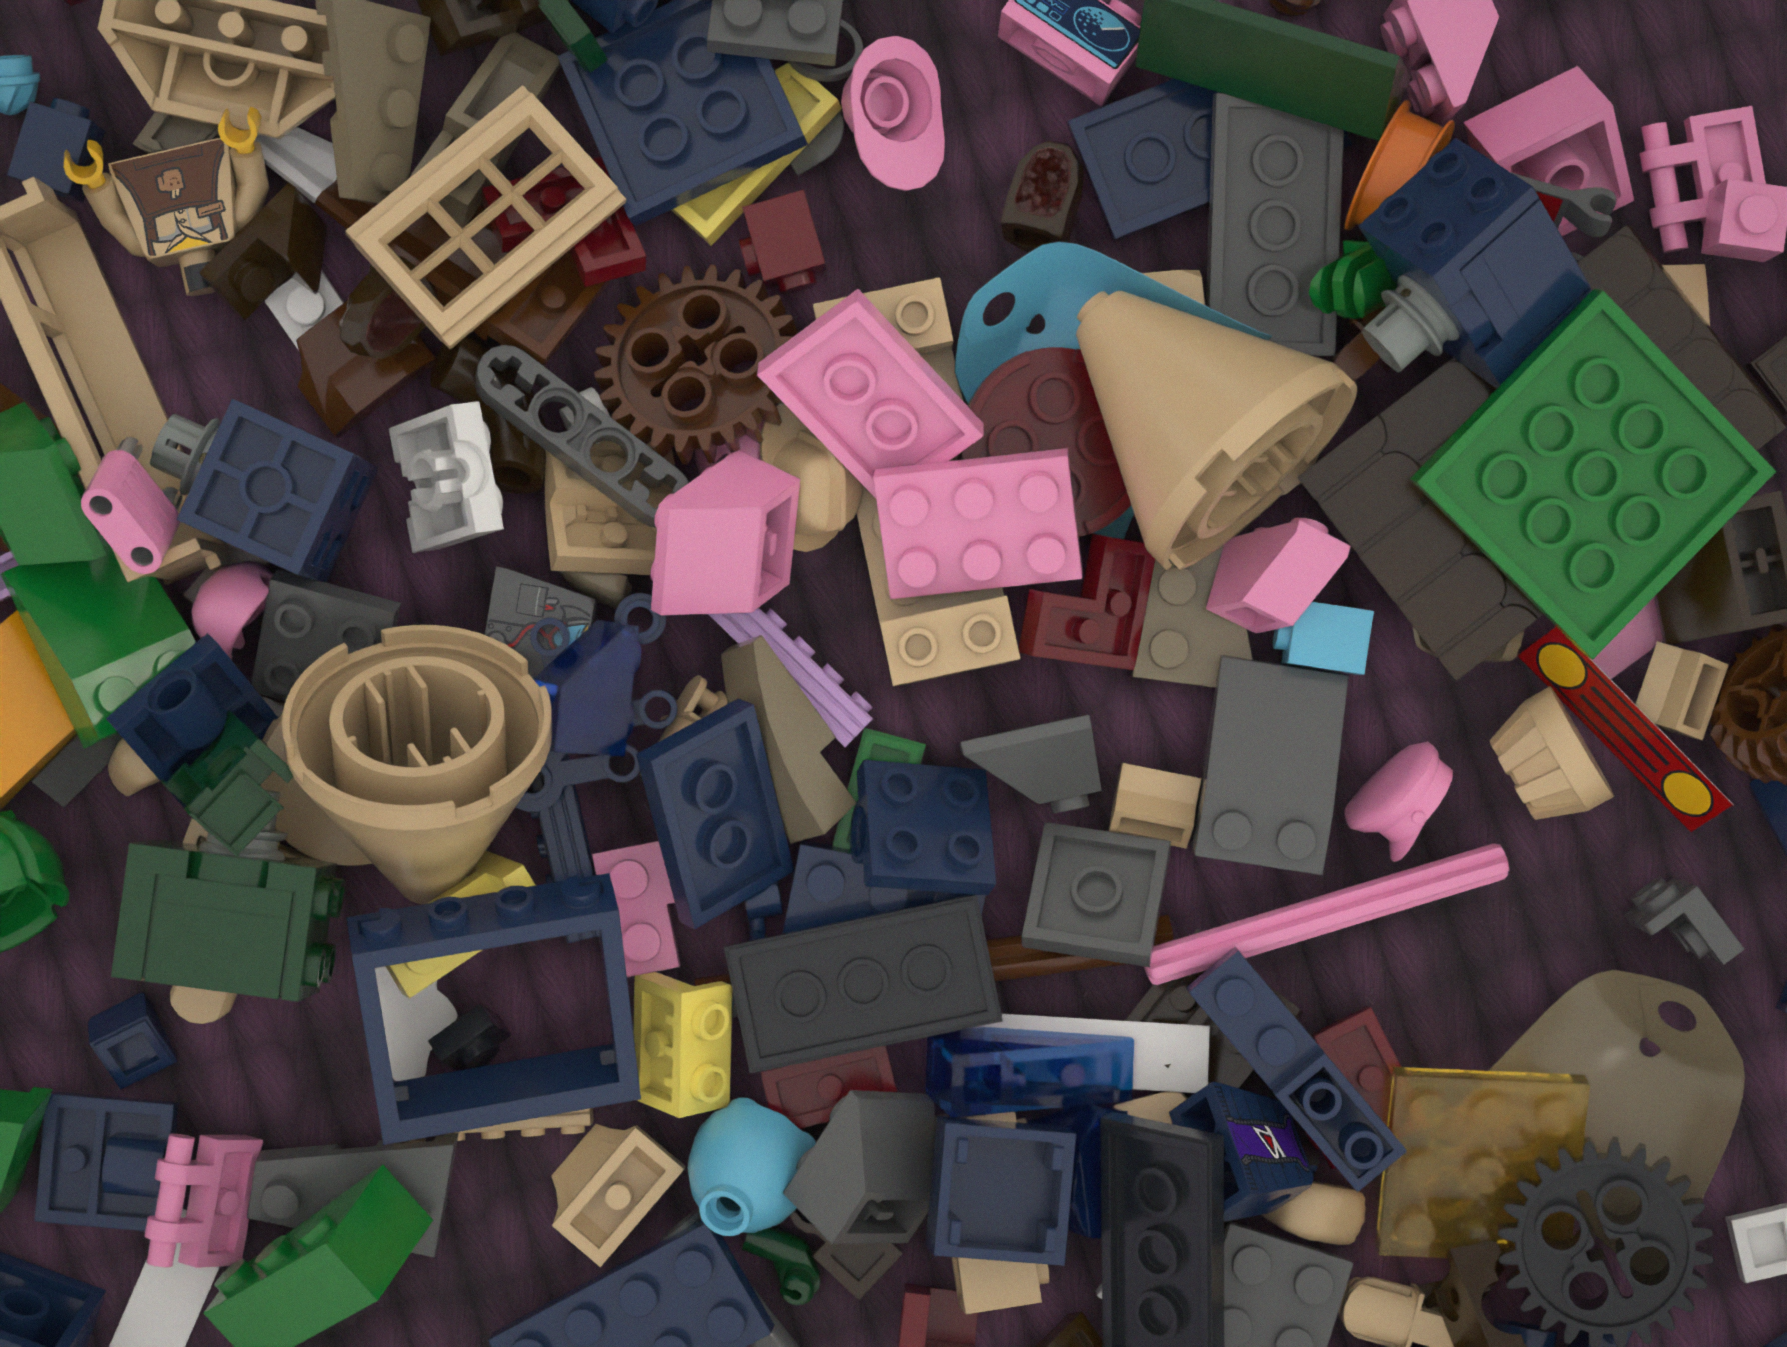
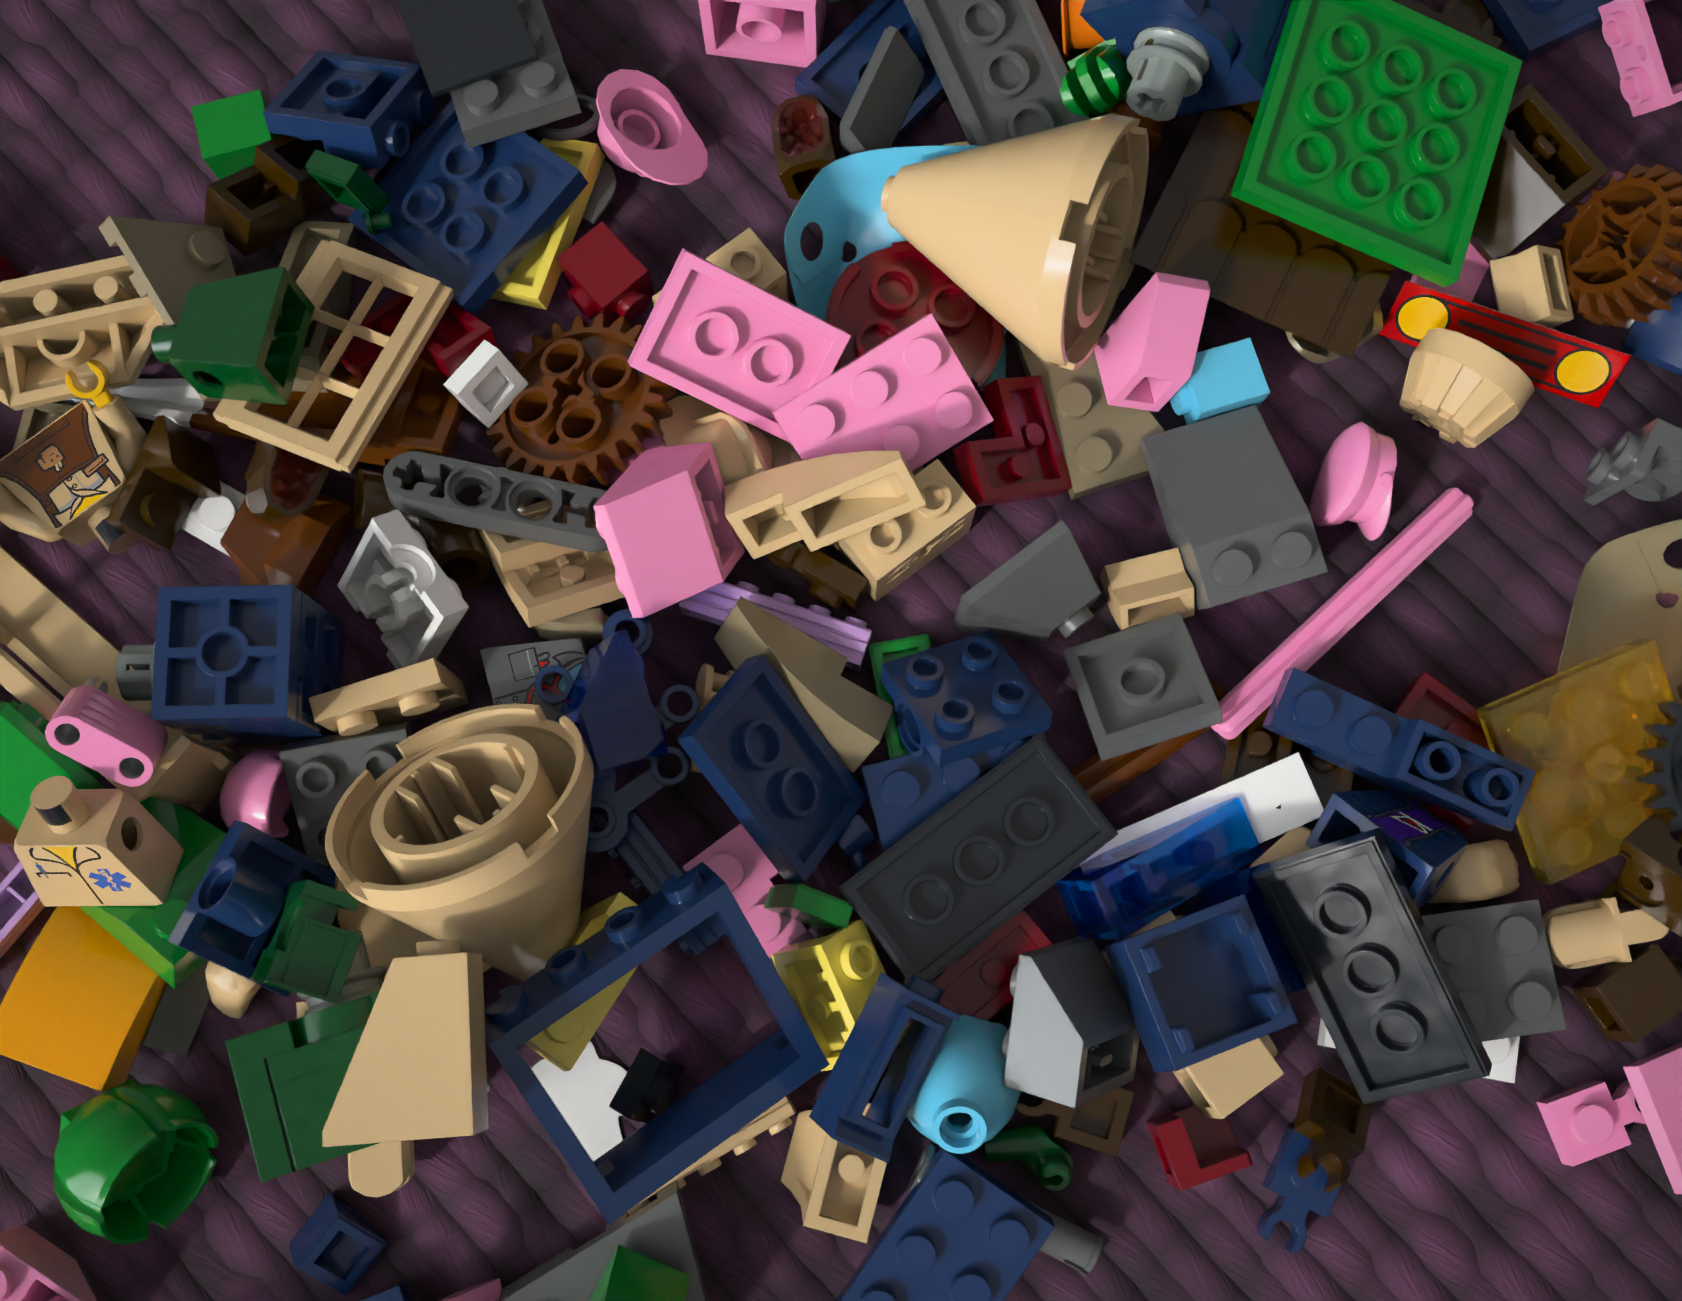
camera: 25 degrees left, 10 degrees down
none -> tan torso [14,776,184,906]
none -> dark green torso [151,267,315,405]
none -> tan plate [308,658,468,736]
none -> tan slope [322,939,489,1147]
none -> dark green piece [365,211,393,235]
none -> white plate [443,340,529,428]
none -> tan slope [724,450,927,560]
none -> green tile [764,883,853,929]
none -> dark brown plate [768,541,868,613]
none -> dark blue window [809,972,961,1163]
none -> dark grey slope [840,25,924,156]

